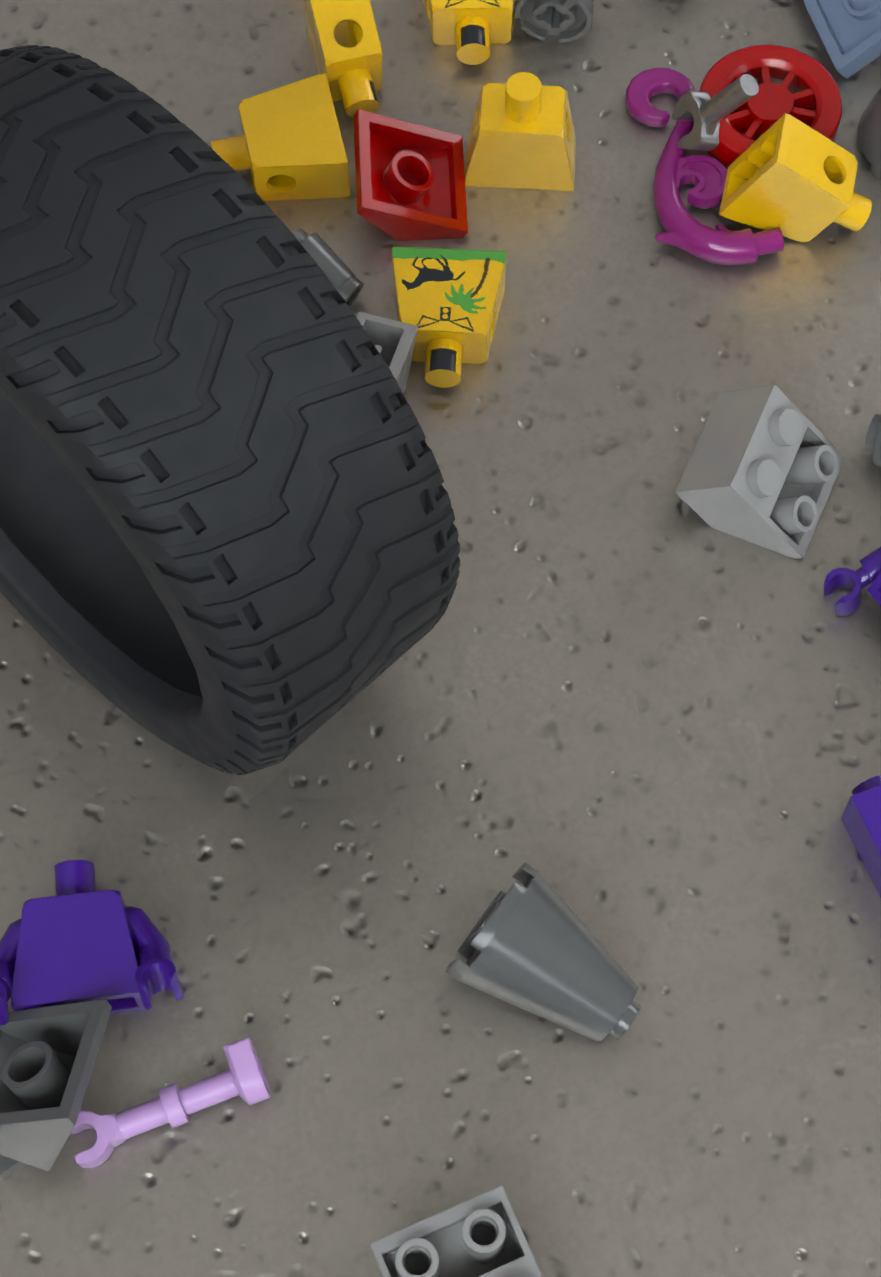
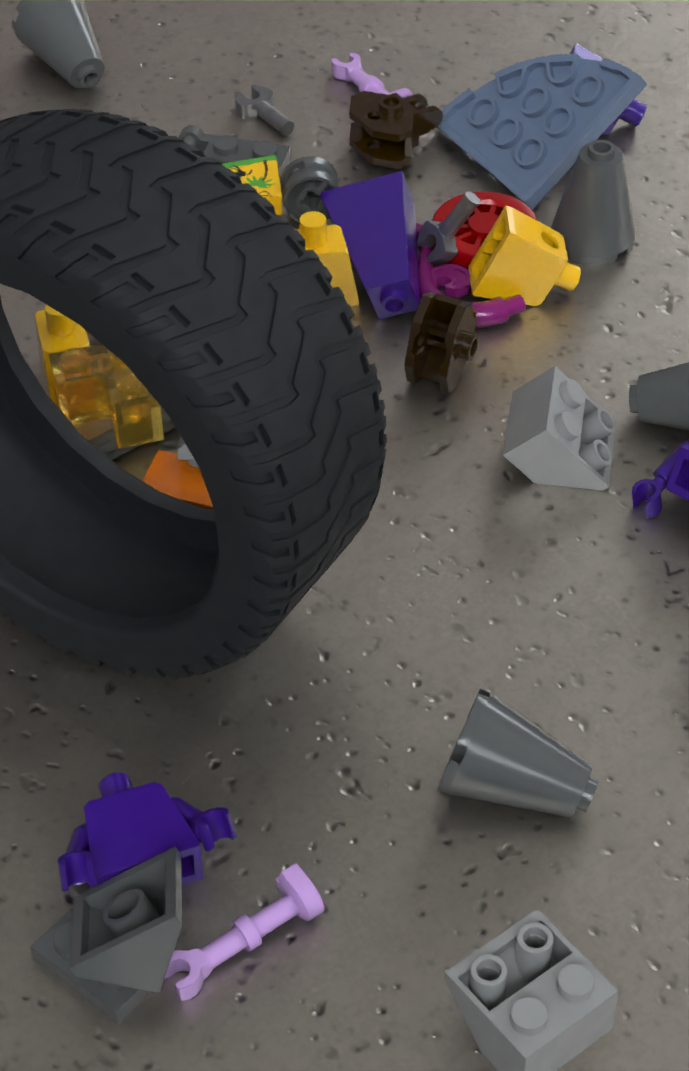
camera: 15 degrees left, 20 degrees down
none -> dark purple slope [321,171,421,319]
none -> dark brown hinge [404,291,479,394]

